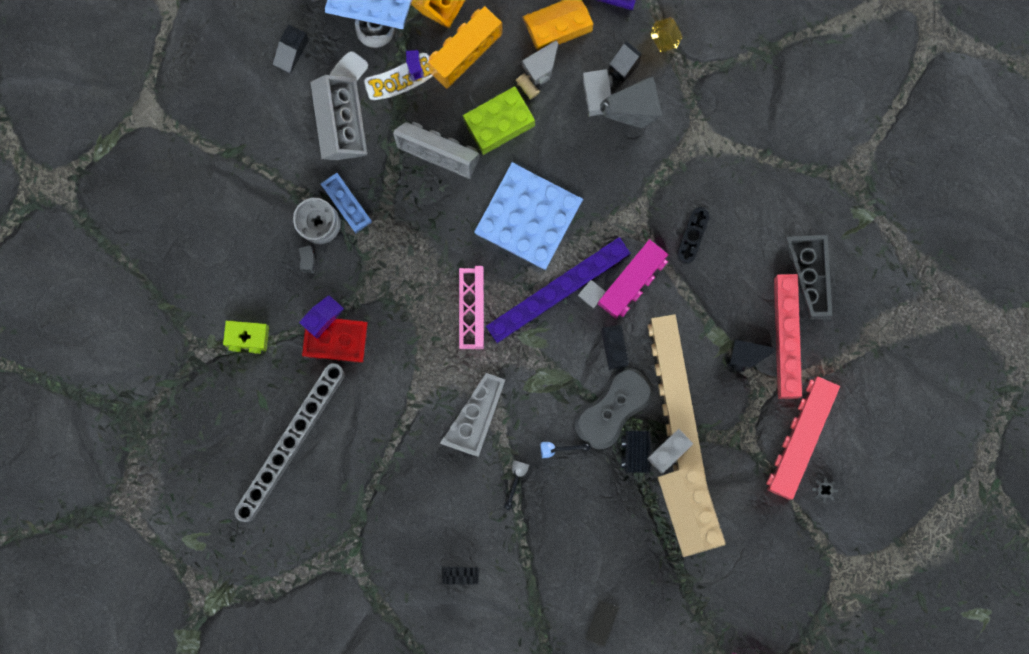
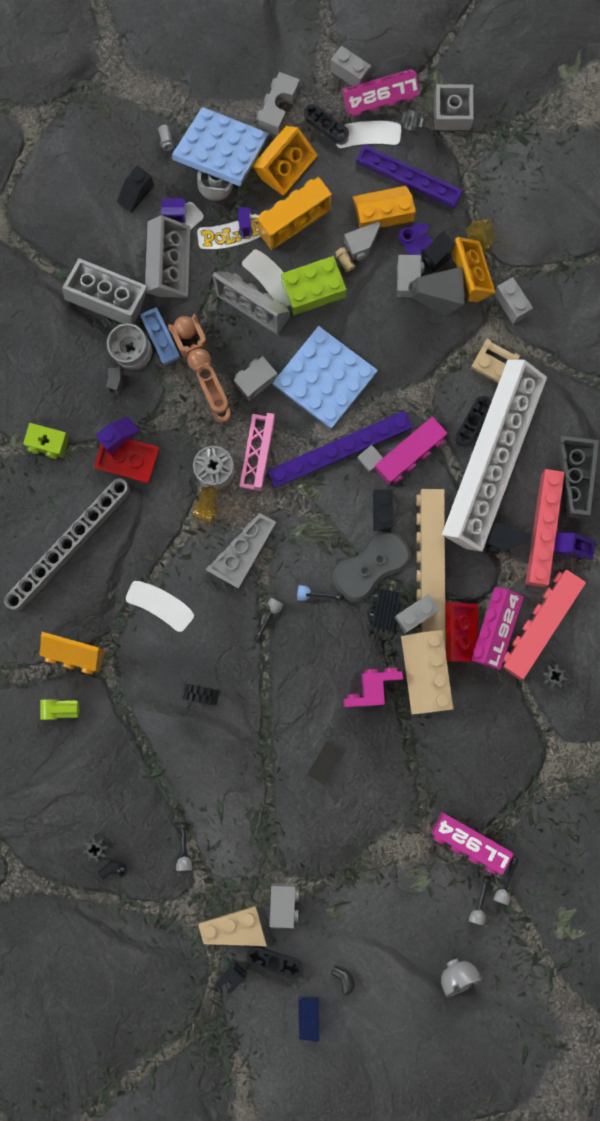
camera: 10 degrees right, 0 degrees up
none -> light orange slope [40,632,106,675]
none -> lime piece [40,700,80,720]
none -> light grey slope [62,258,147,325]
none -> white sticker [126,581,194,632]
none -> dark purple piece [161,198,186,223]
none -> nougat piece [168,314,231,423]
none -> clear yellow piece [192,486,218,524]
none -> light grey wheel [193,446,235,492]
none -> light grey brick [234,356,278,401]
none -> white sticker [242,250,290,307]
none -> dark pink bracket [343,668,403,707]
none -> dark purple plate [398,223,432,255]
none -> white brick [442,360,547,552]
none -> red plate [445,602,479,663]
none -> light orange slope [453,237,496,302]
none -> tan plate [471,338,520,383]
none -> dark pink brick [471,587,524,670]
none -> light grey brick [494,277,533,325]
none -> dark purple slope [554,533,595,560]

